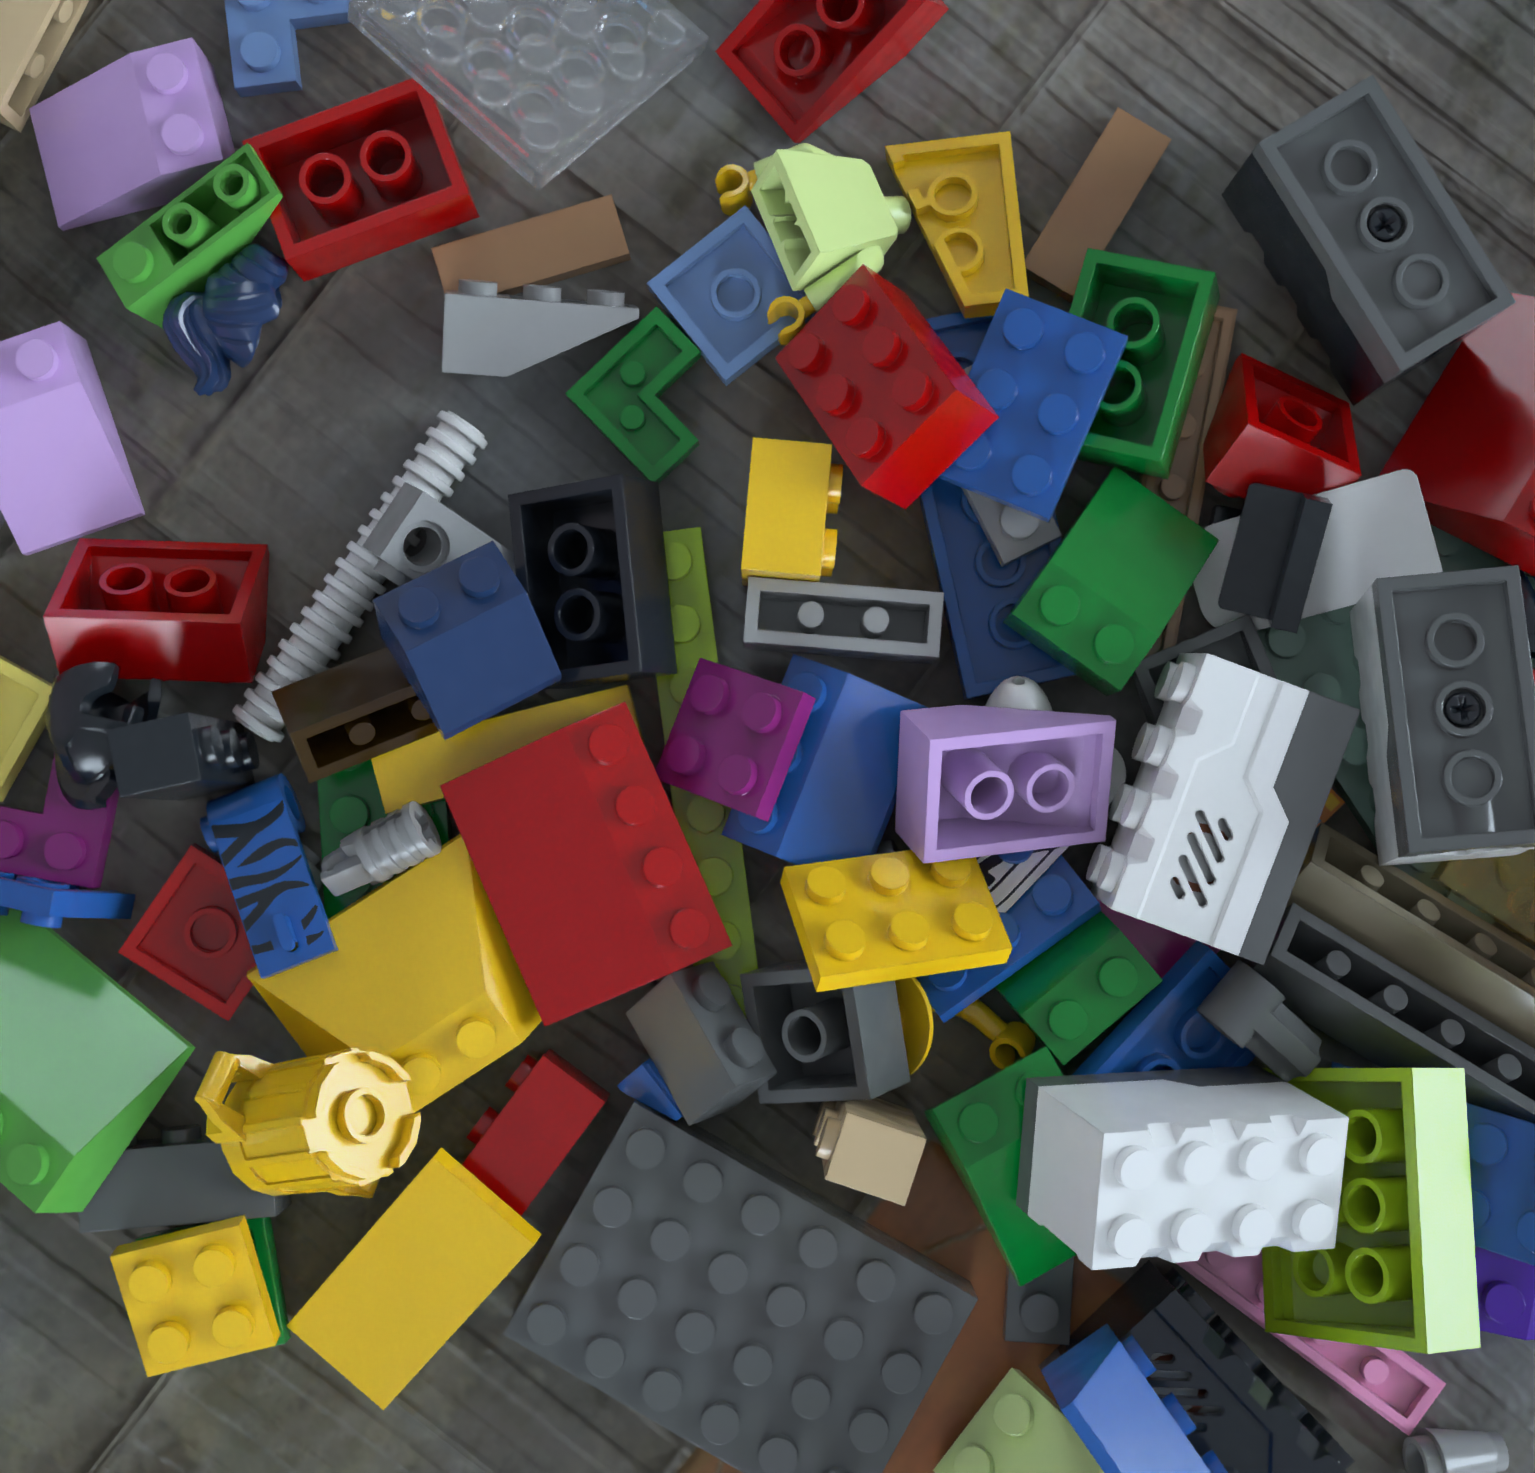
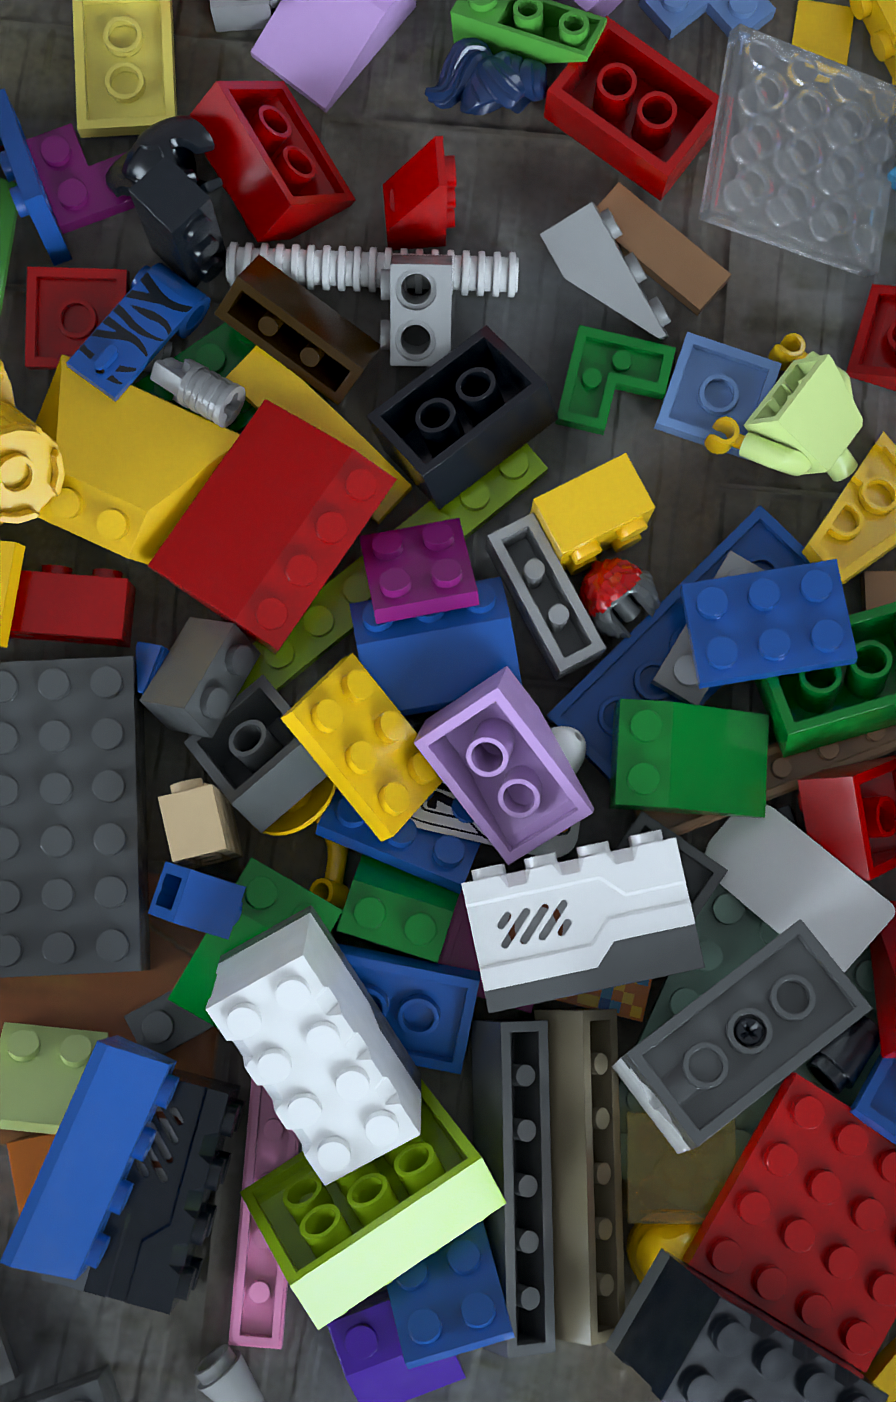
camera: 55 degrees right, 5 degrees down
dark blue slope [373,541,562,740] -> none
red brick [775,264,999,510] -> none
dark grey piece [1196,960,1322,1082] -> none
black panel [1218,482,1333,634] -> none
none -> blue slope [148,861,246,939]
none -> red slope [383,136,457,250]
none -> piece [578,558,661,638]

